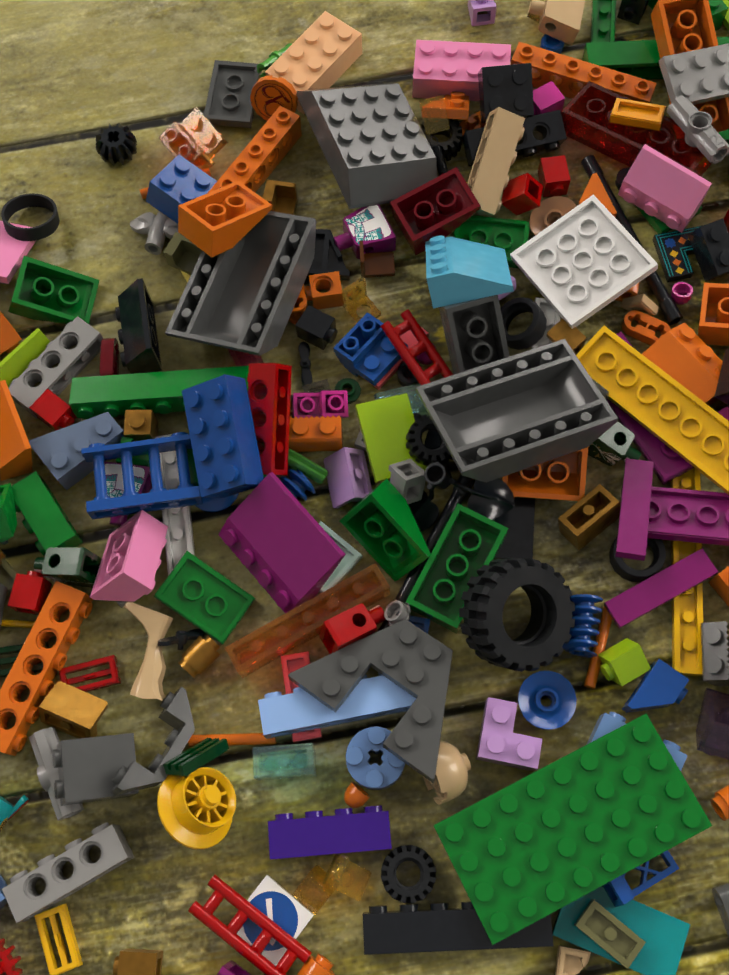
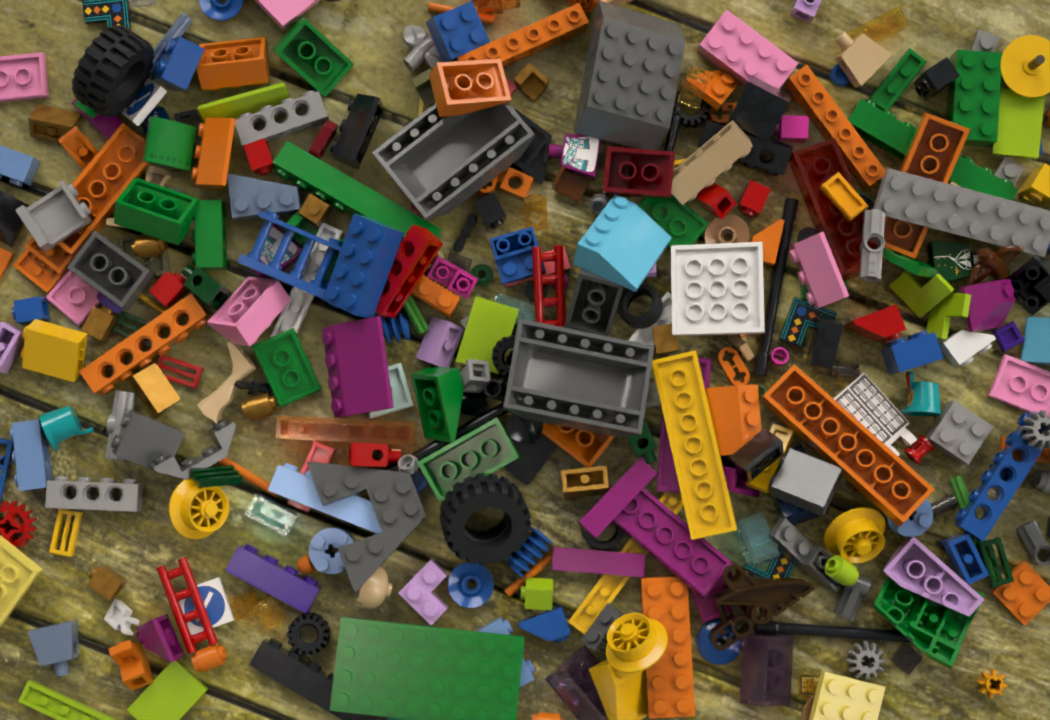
camera: 30 degrees right, 15 degrees up
none -> light grey plate [590,194,610,215]

